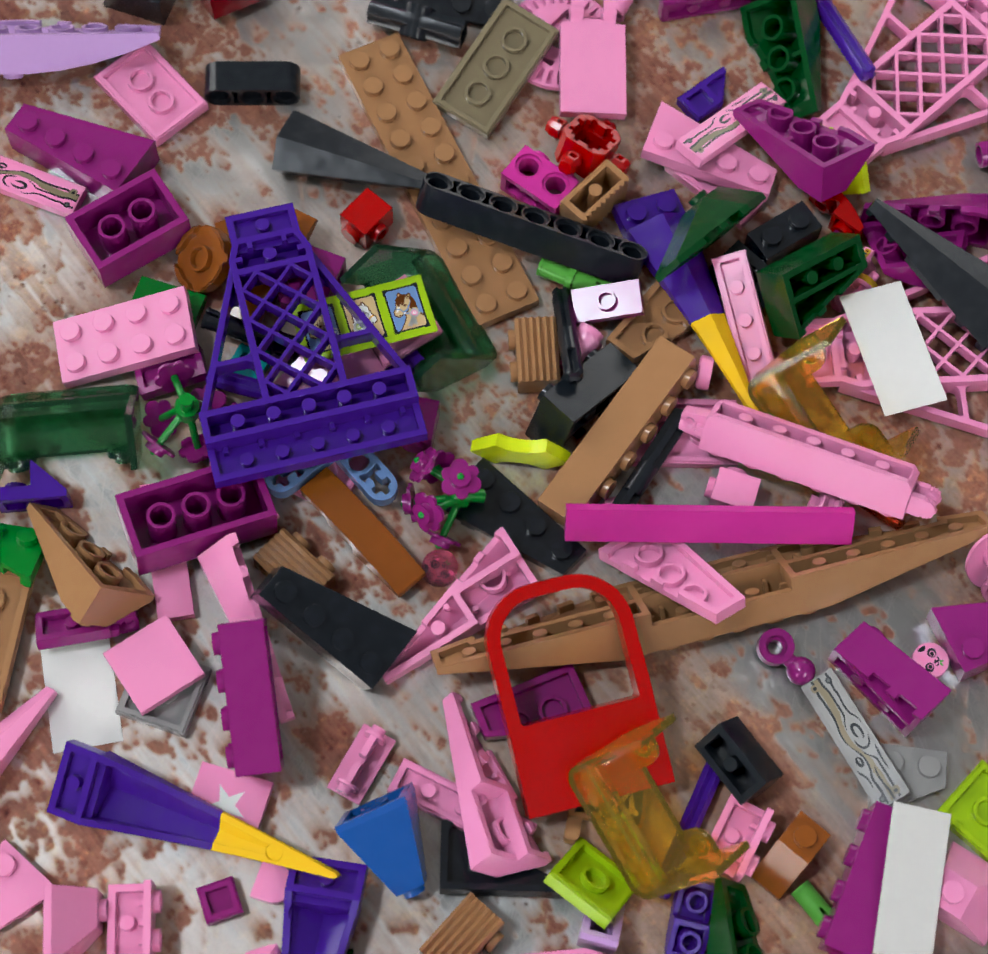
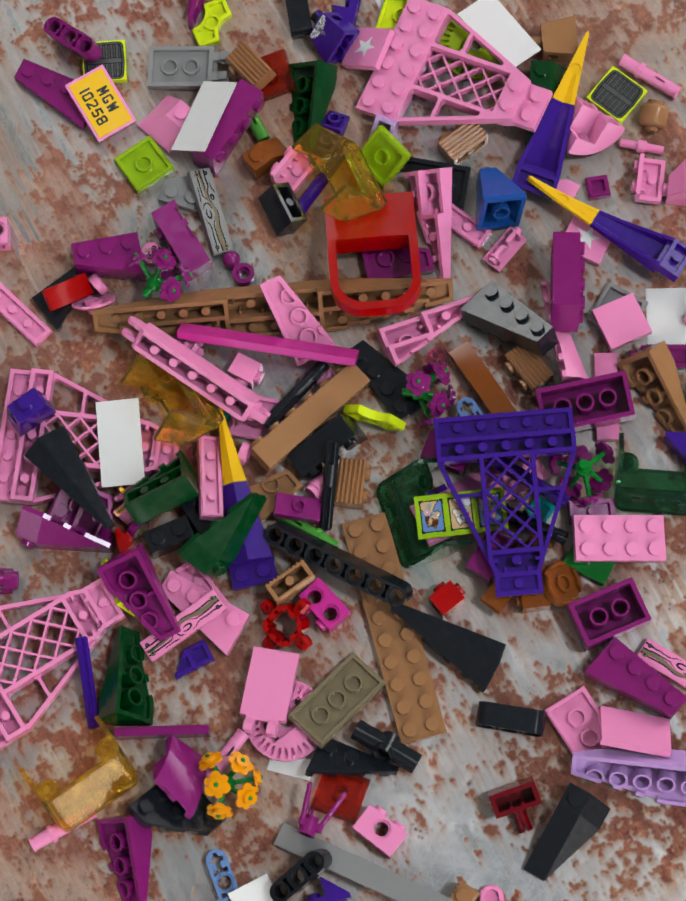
camera: 160 degrees left, 5 degrees up
none -> magenta plant [128,248,192,303]
none -> bright pink tile [599,706,672,758]

